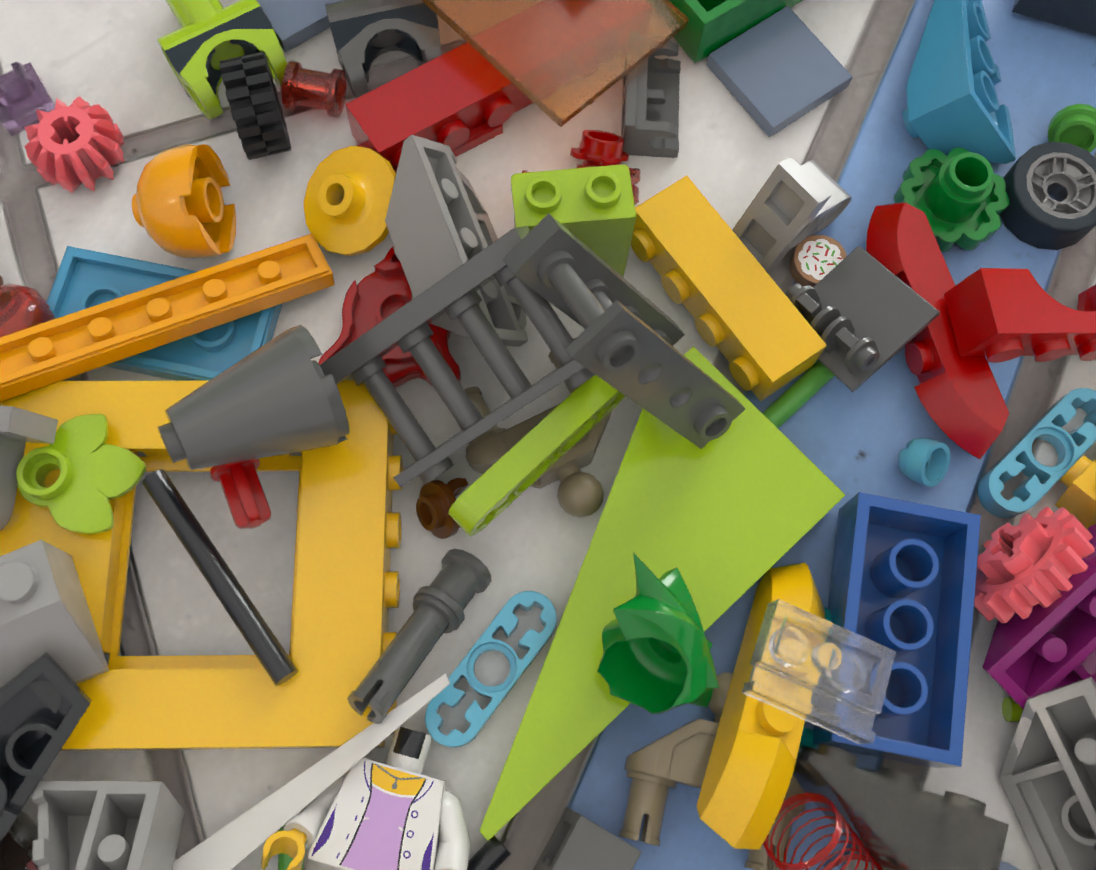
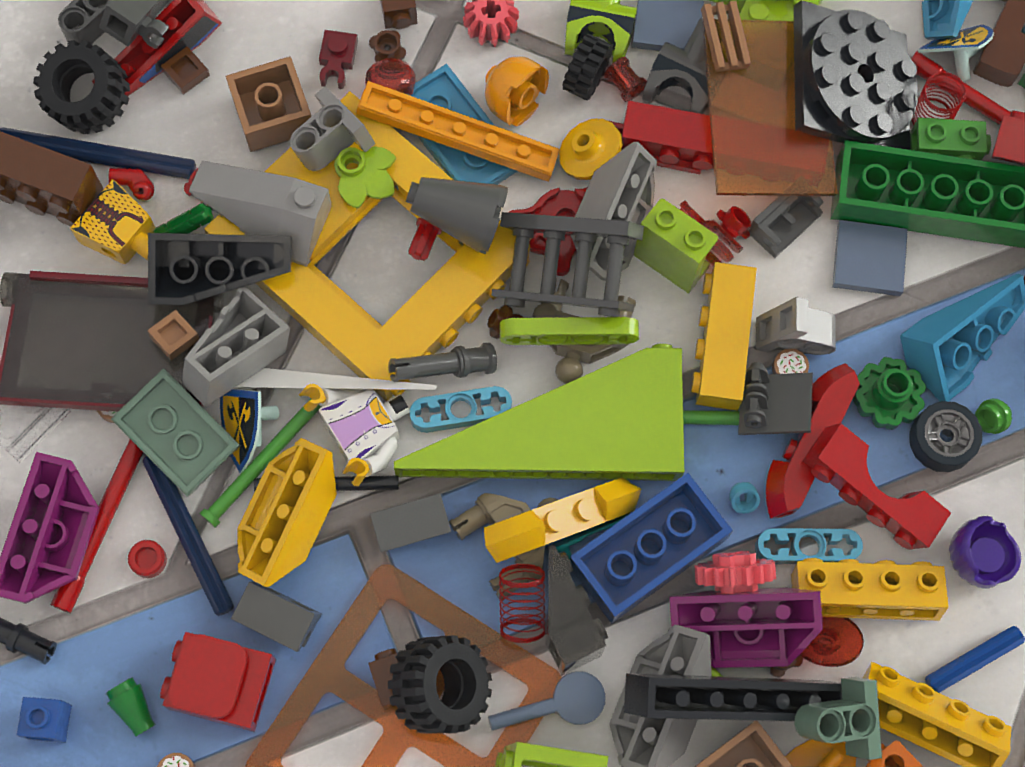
camera: 45 degrees right, 0 degrees up
black bar [142,469,298,686] -> none
dark grey fence [502,213,745,449] -> none
green hair [597,552,719,714] -> none
clear plate [742,599,896,745] -> none

